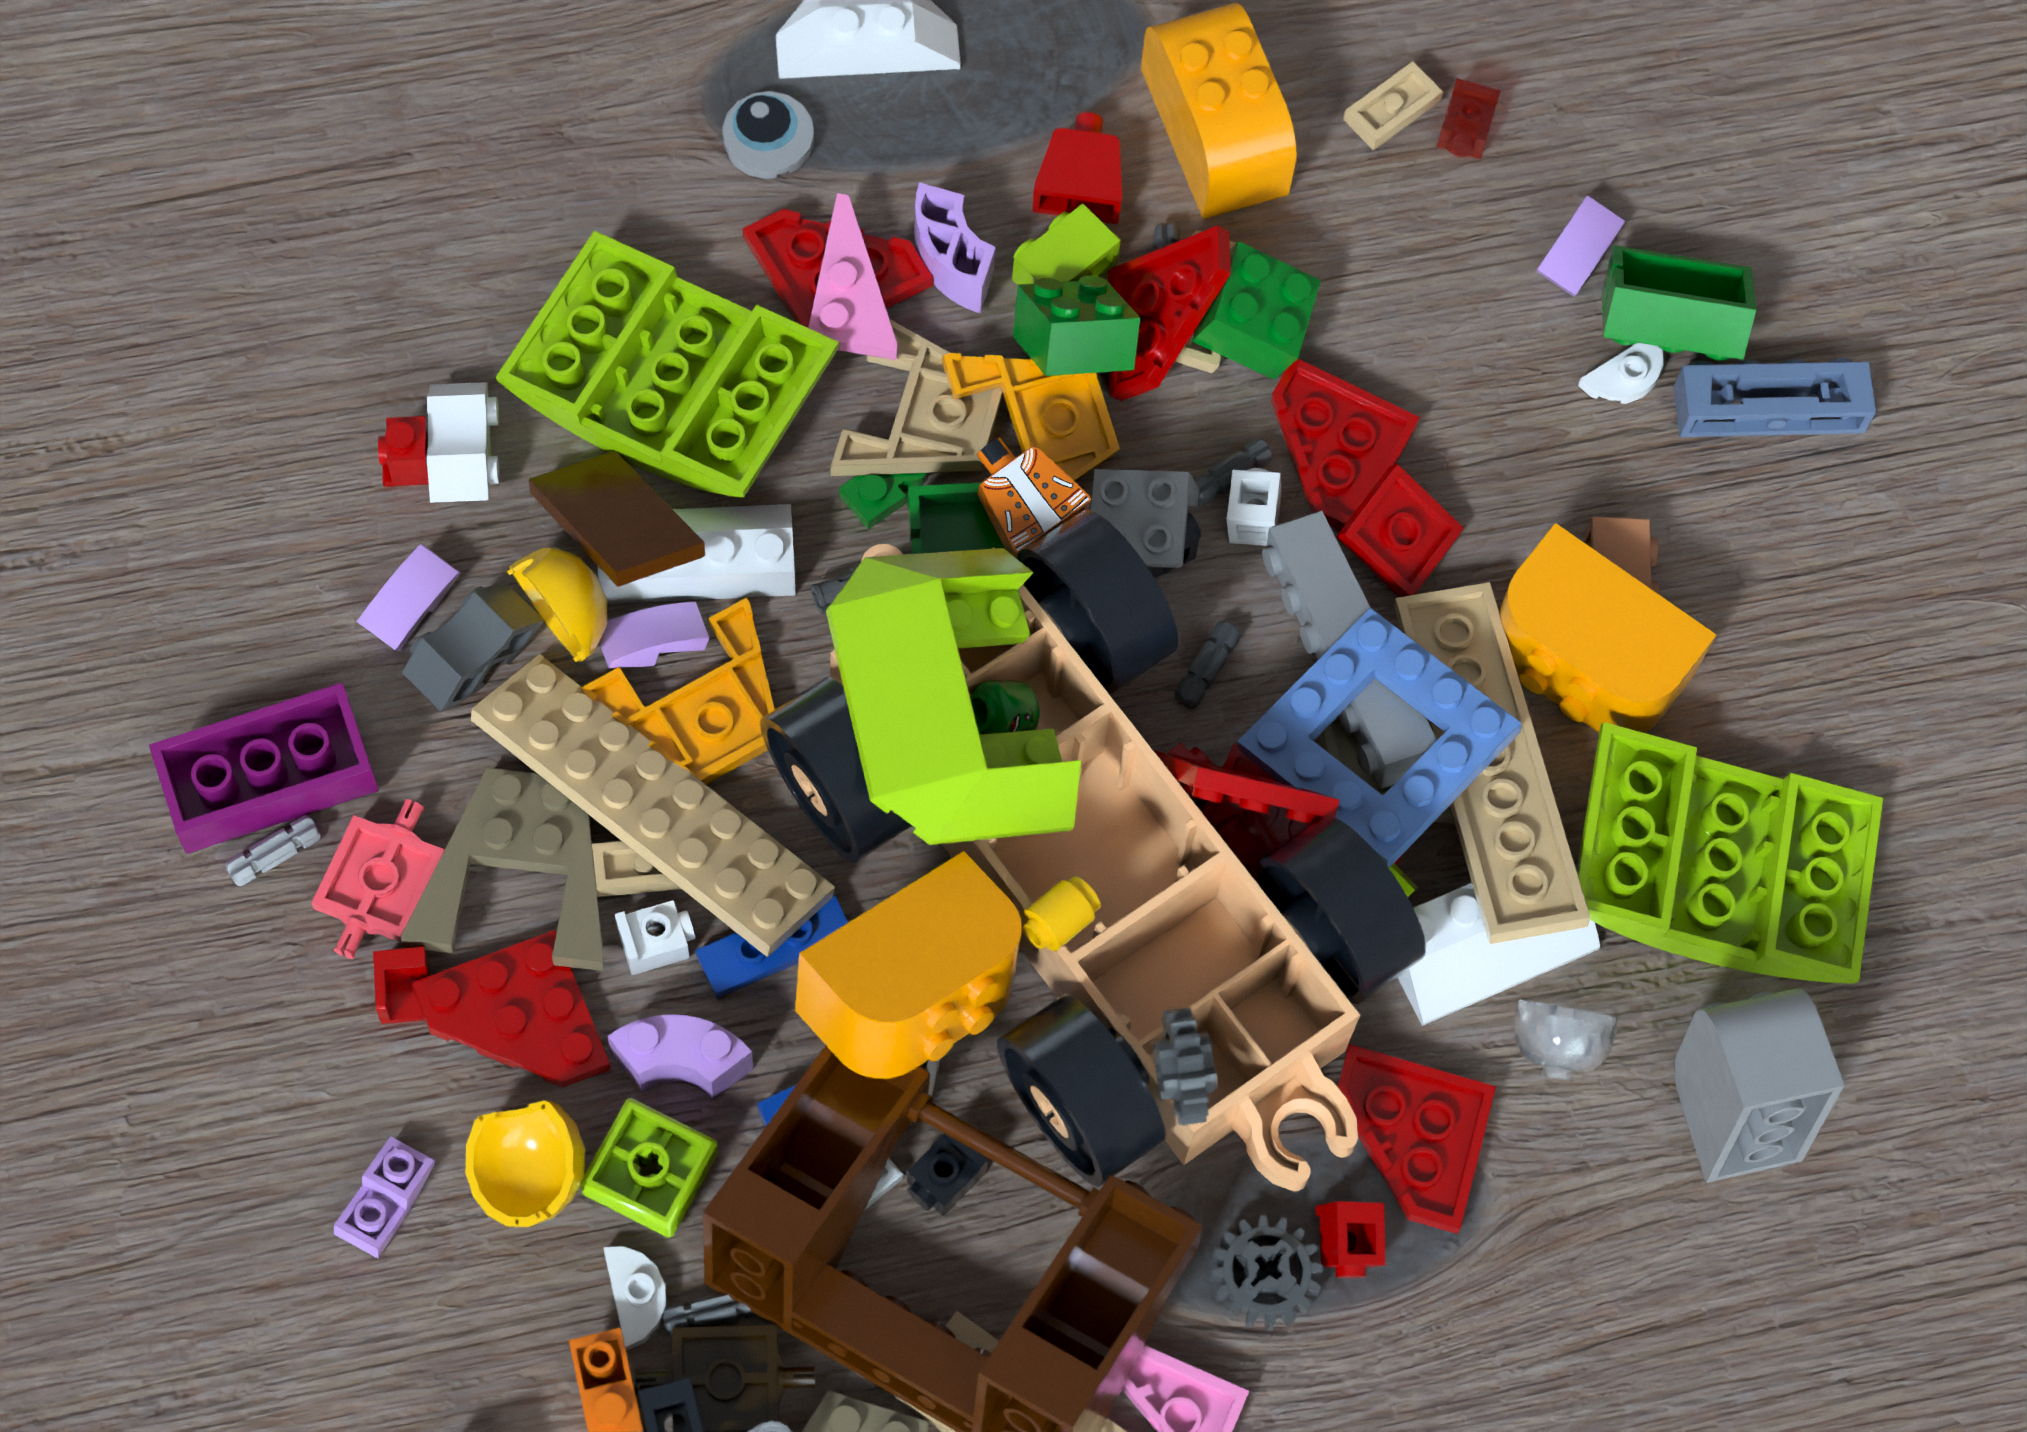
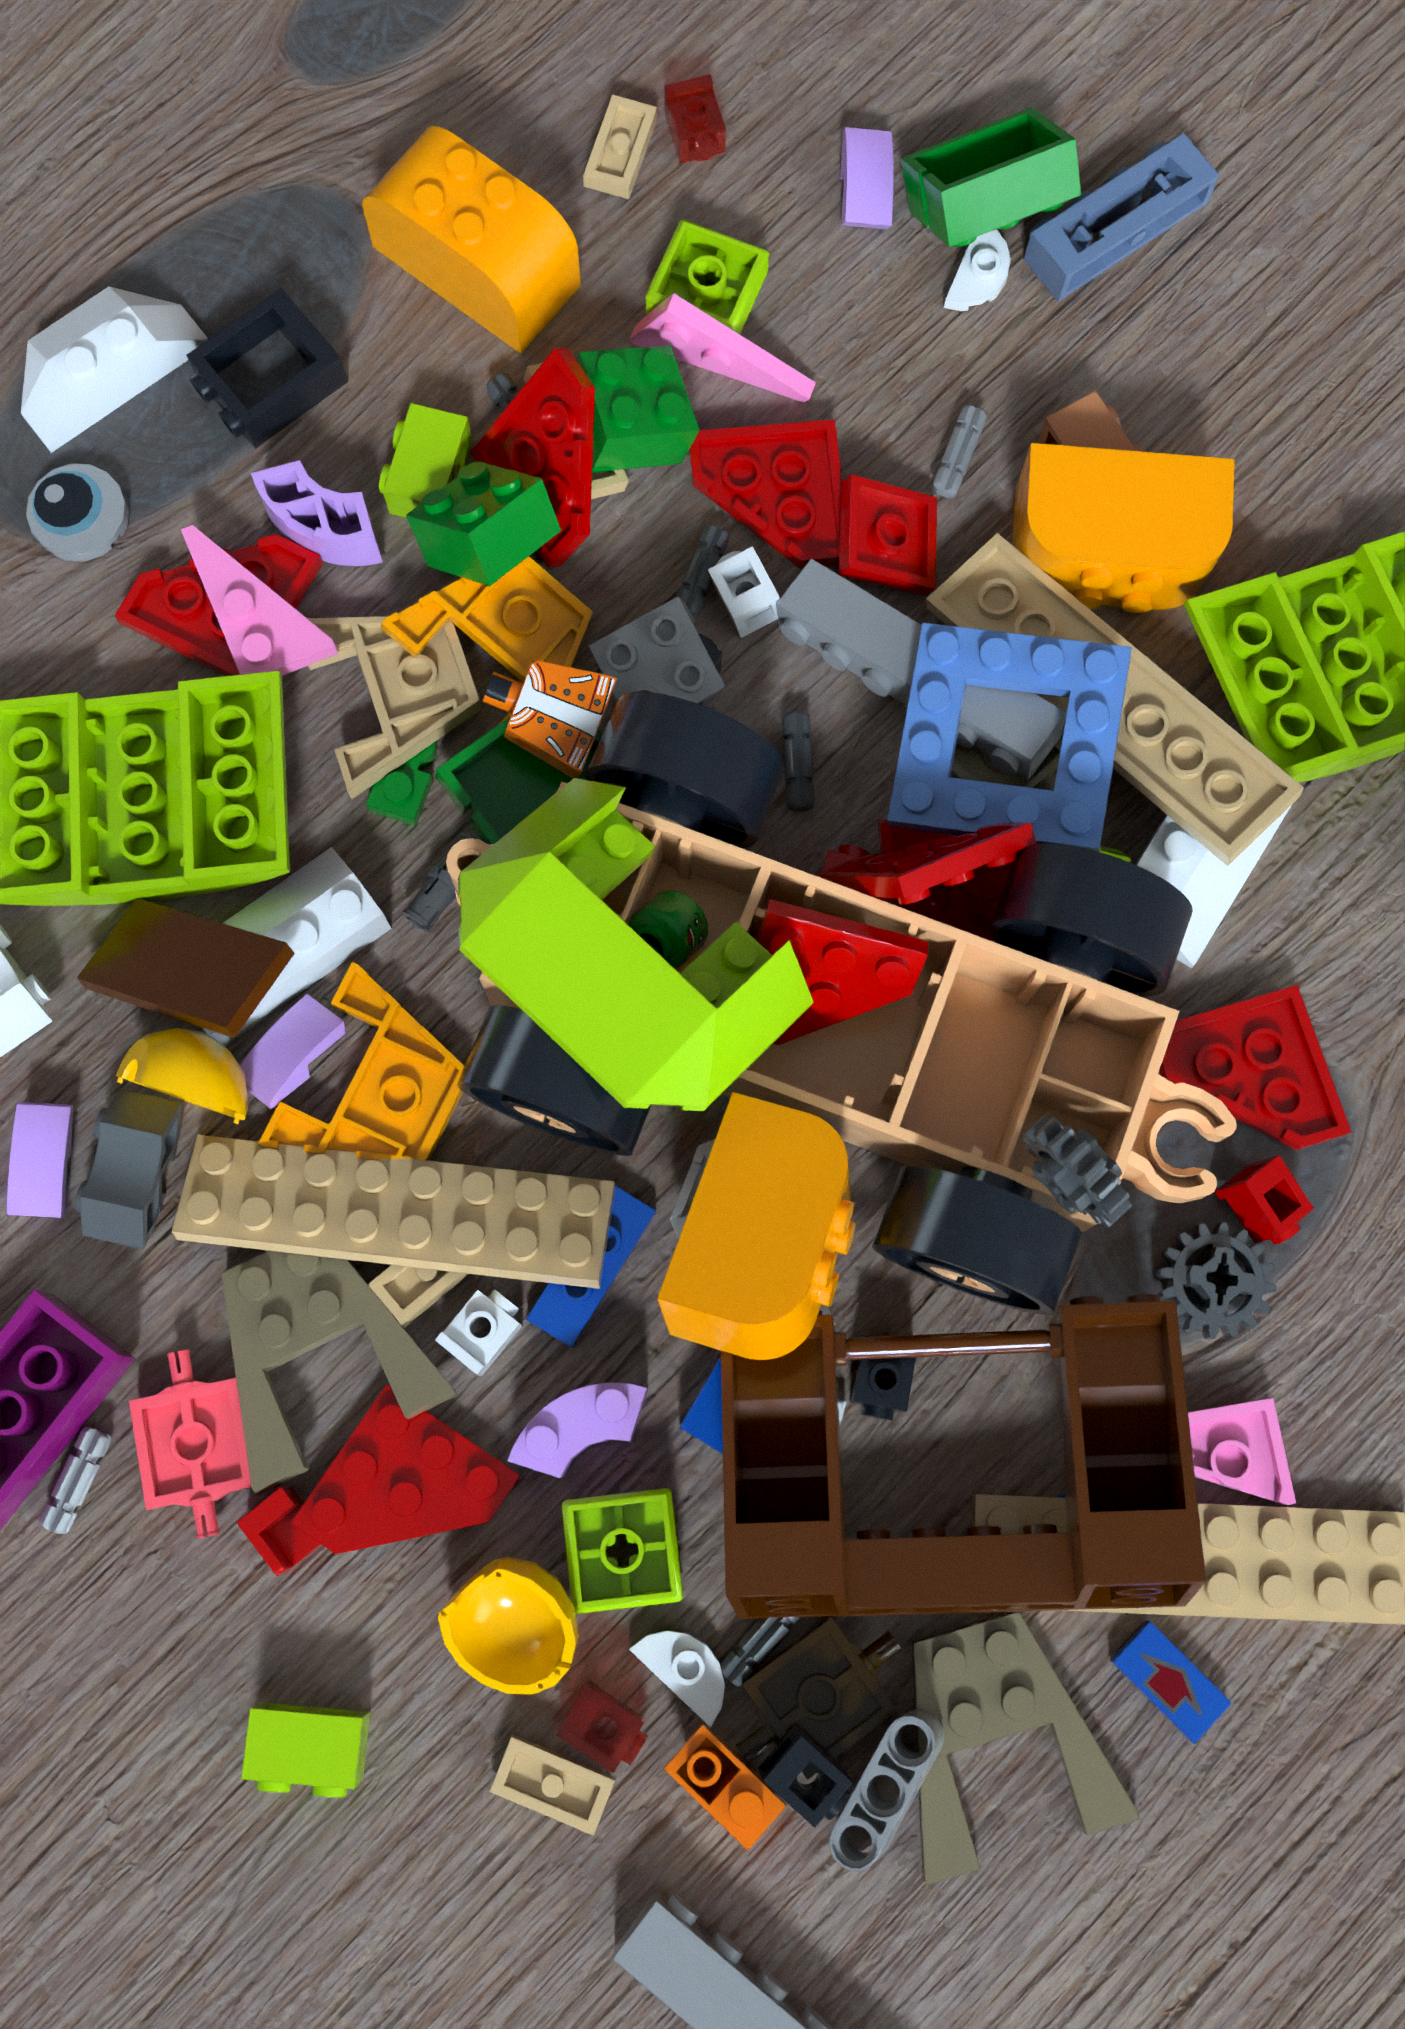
camera: 30 degrees left, 10 degrees up
lavender slope [334,1136,435,1258] -> none
yellow brick [1023,876,1101,951] -> none
red torso [1032,112,1122,224] -> none
clear cylinder [1514,1000,1617,1081] -> none
none -> black window [186,288,348,449]
none -> lime brick [241,1702,371,1798]
none -> tan plate [490,1734,616,1836]
none -> clear red brick [556,1680,648,1773]
none -> bright pink wing [629,293,816,403]
none -> lime brick [645,219,769,334]
none -> red plate [756,899,929,1046]
none -> light grey axle [932,405,987,499]

